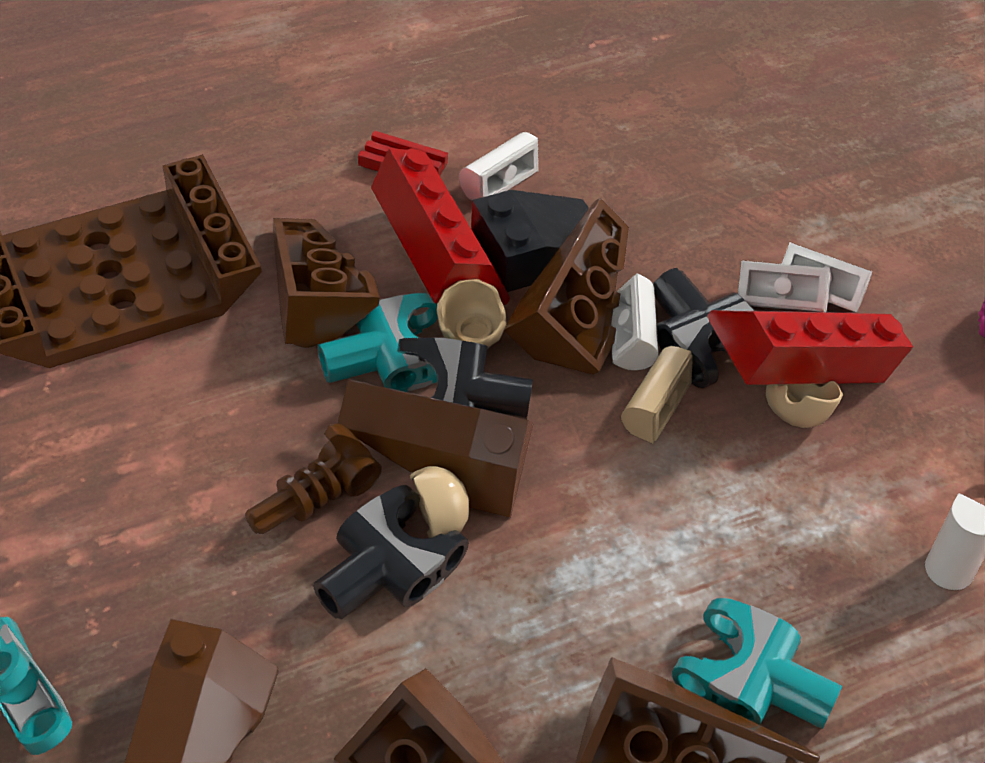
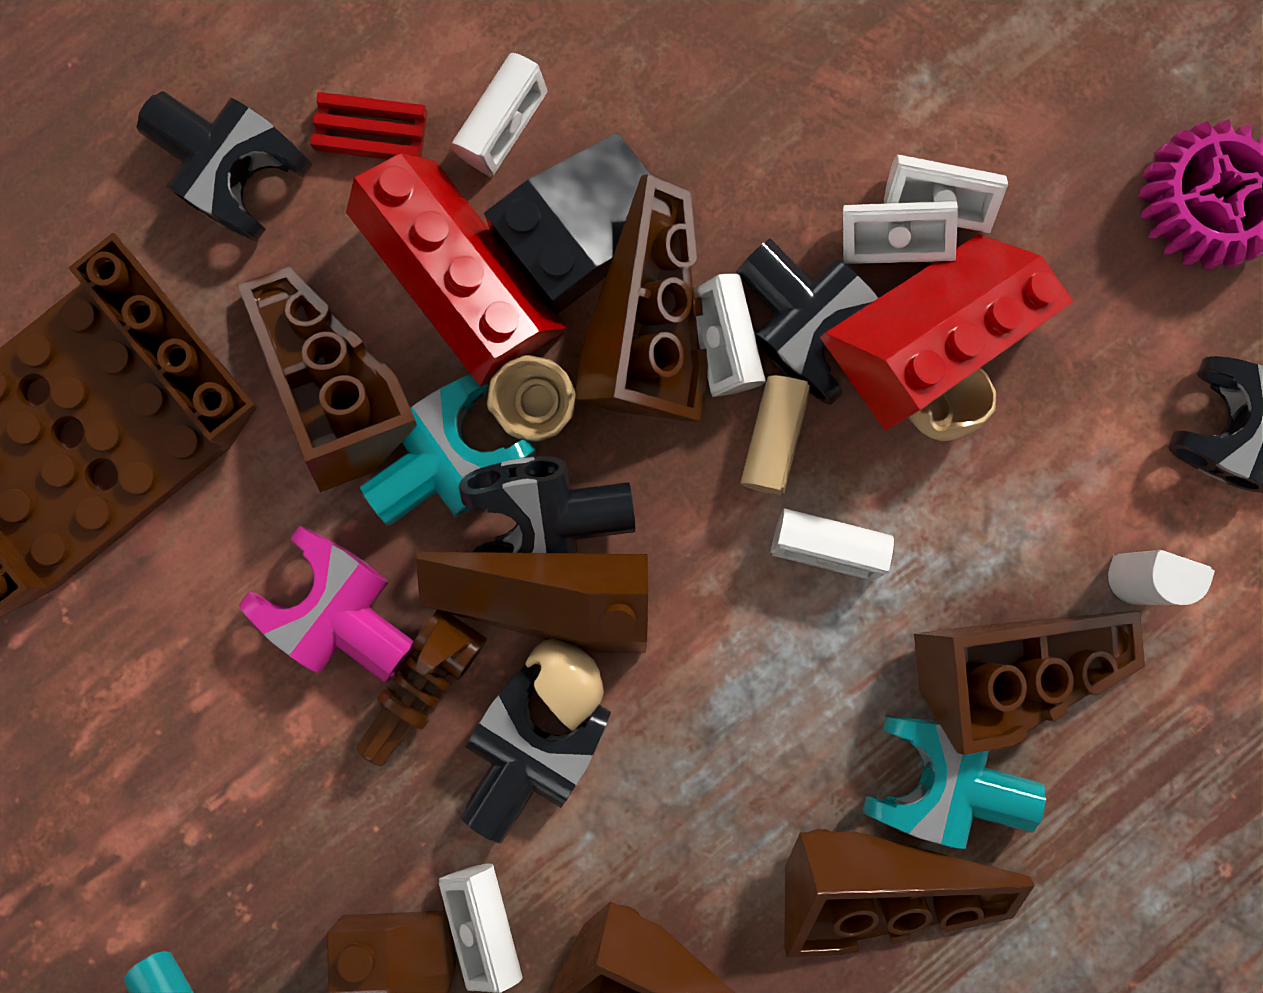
camera: 15 degrees left, 35 degrees up
none -> black connector [136,91,312,241]
none -> dark pink connector [239,526,414,684]
none -> white brick [439,864,523,993]
none -> white brick [770,508,894,581]
none -> reddish brown wedge [914,611,1145,755]

